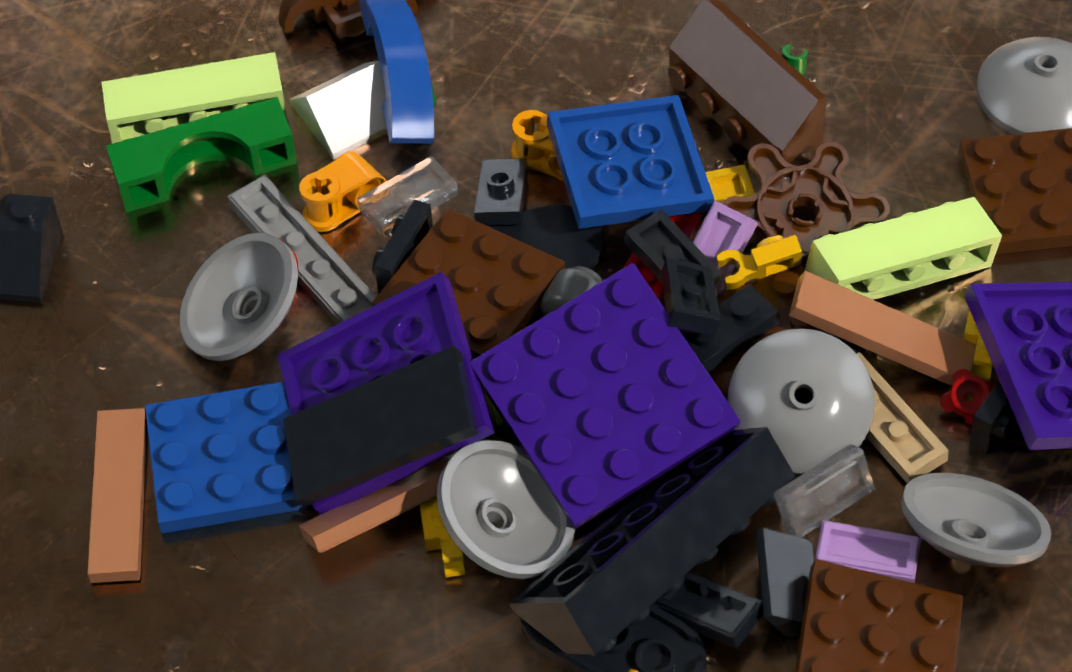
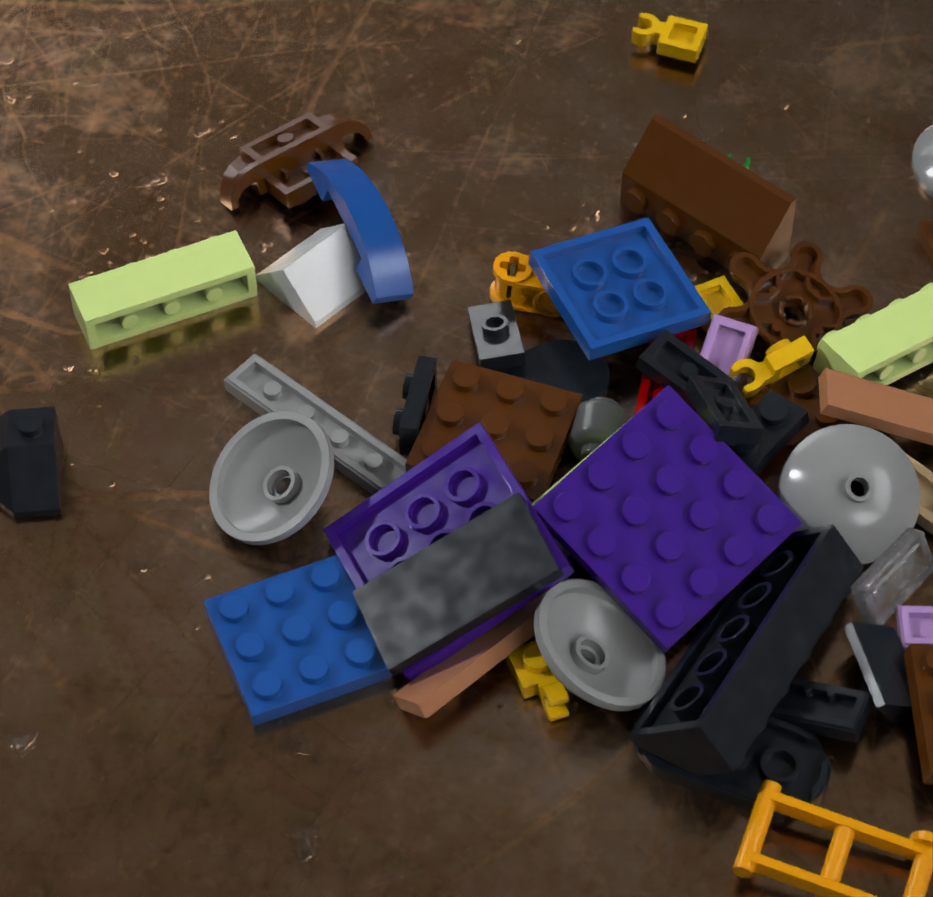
camera: 15 degrees left, 0 degrees up
nougat tile [88,408,147,583] -> none
green arch [106,97,297,213] -> none
light orange piece [299,151,387,232] -> none
clear plate [357,156,458,237] -> none

